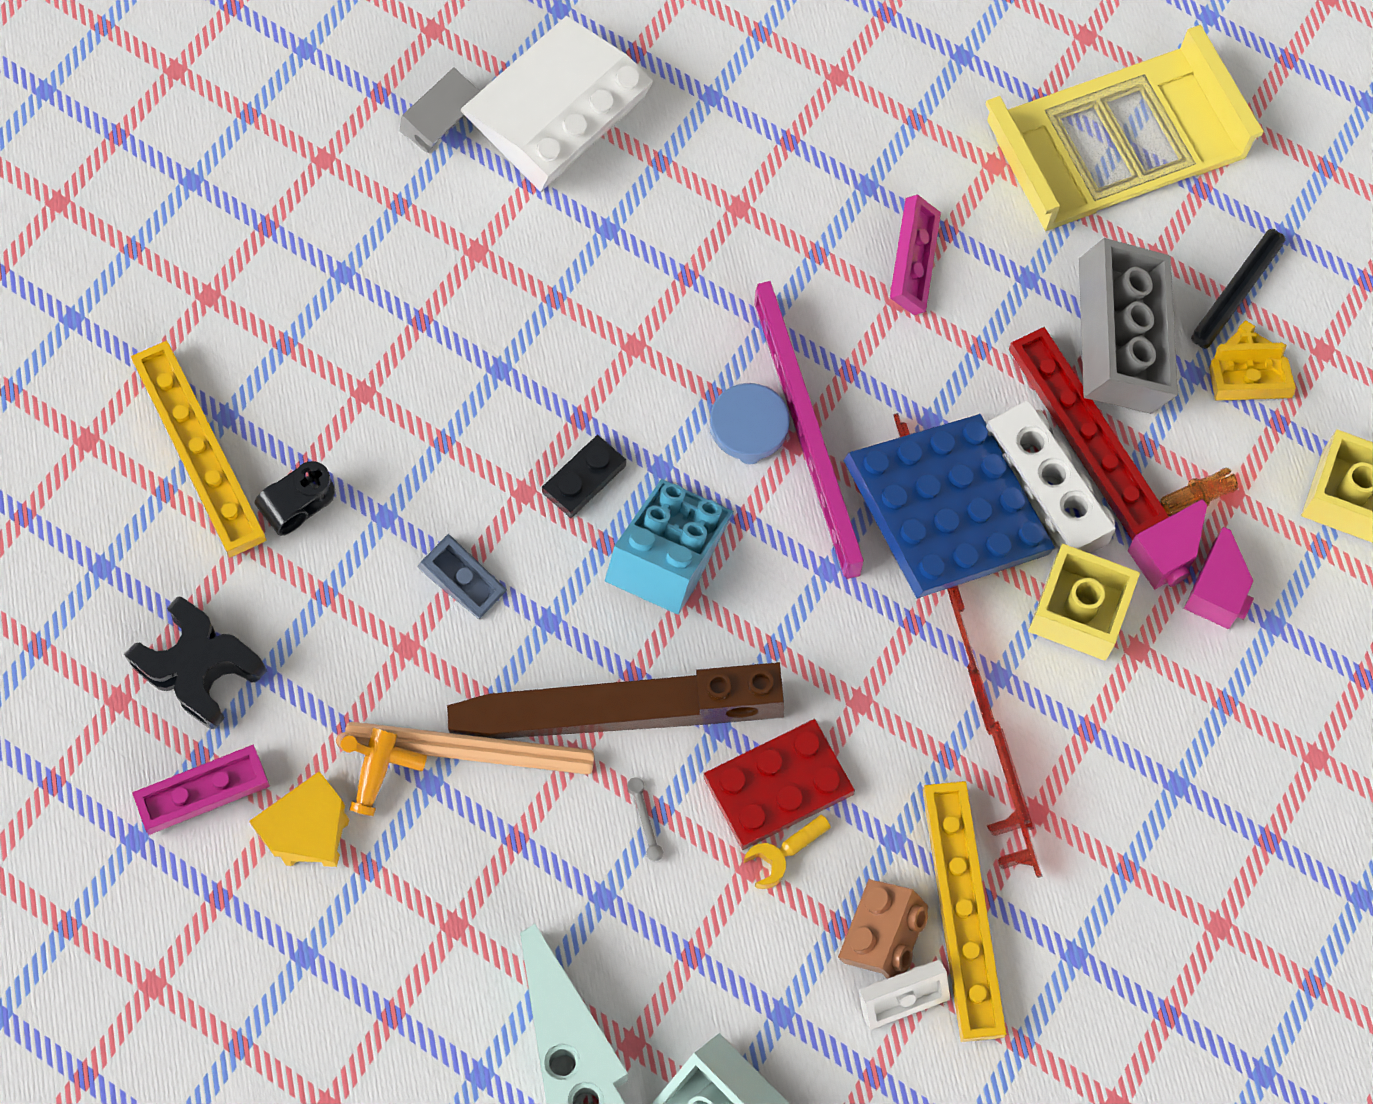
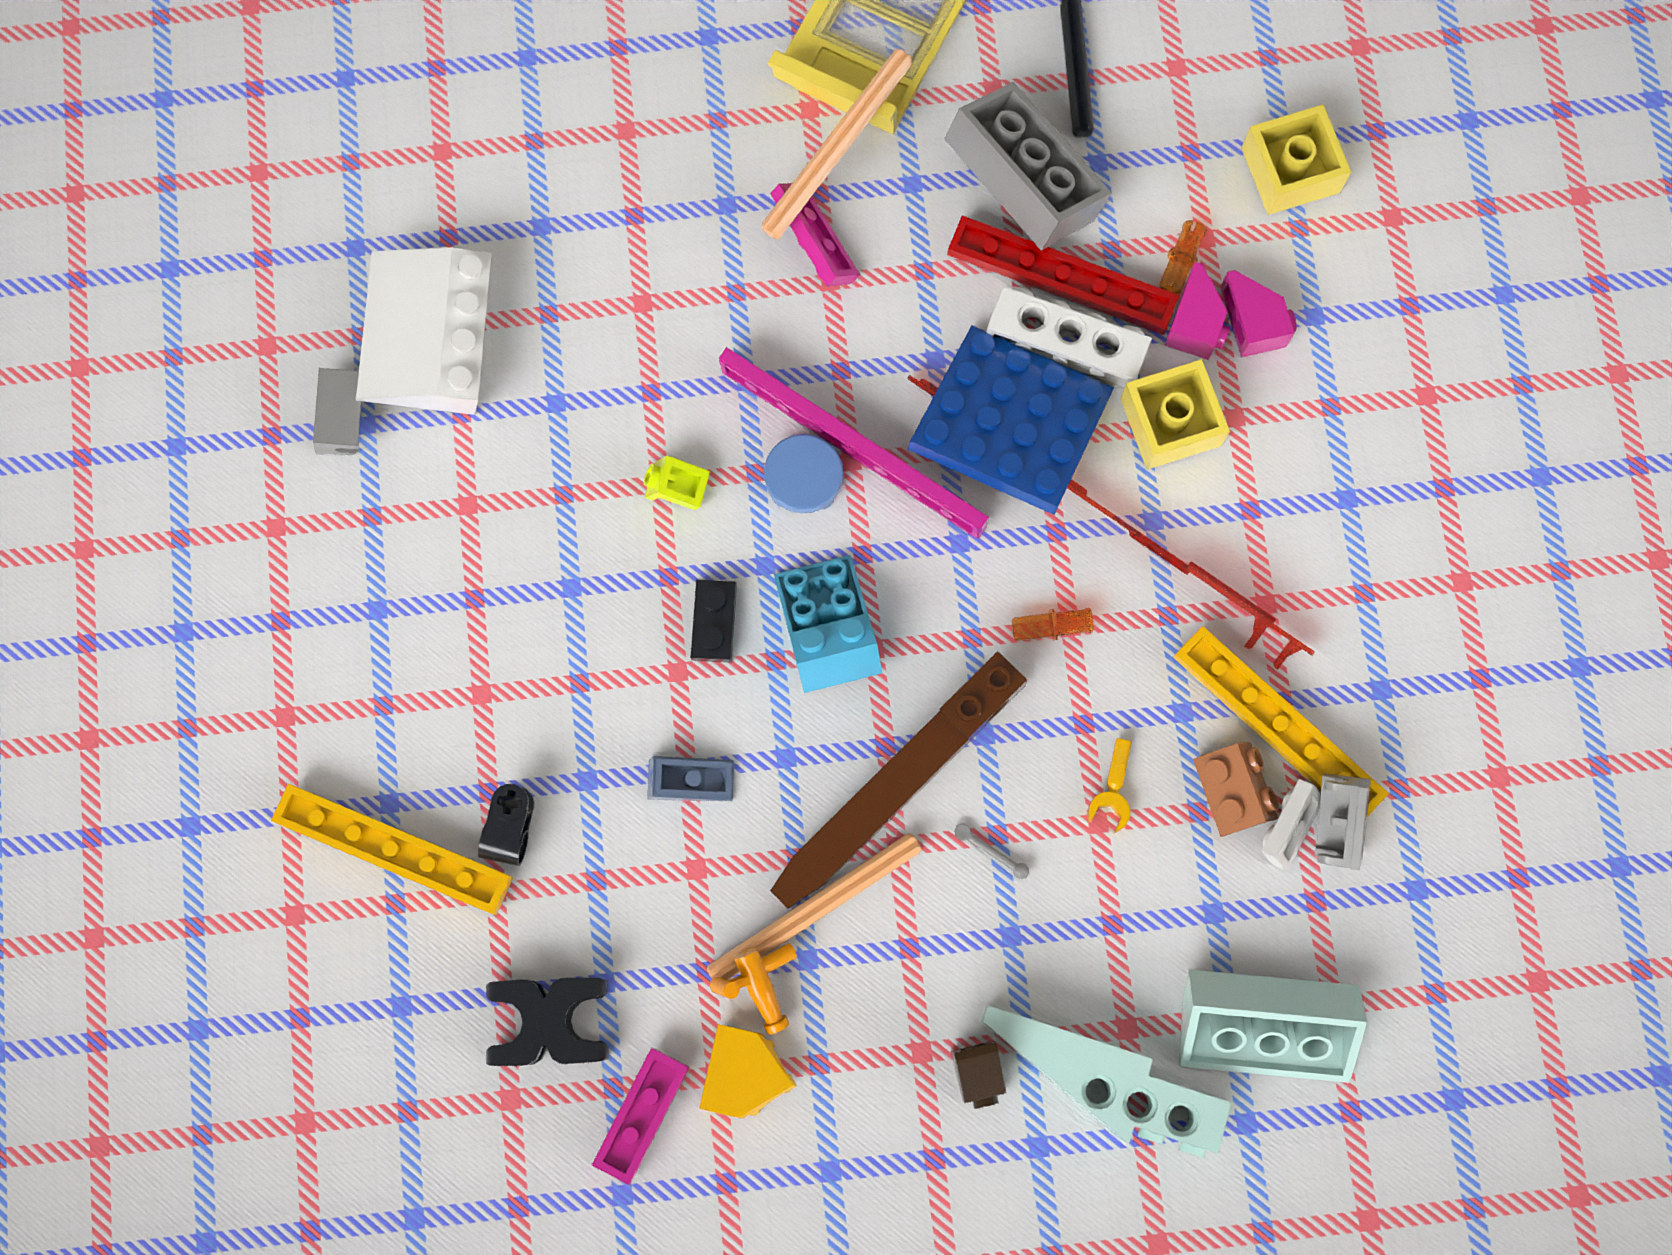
camera: 30 degrees left, 10 degrees up
red plate [703,719,855,850] -> none
yellow slope [1209,320,1296,401] -> none
none -> neon yellow bracket [643,455,710,510]
none -> light nougat axle [762,49,912,239]
none -> dark brown slope [950,1041,1006,1109]
none -> clear orange axle [1011,608,1094,641]
none -> light grey hinge [1315,773,1371,870]

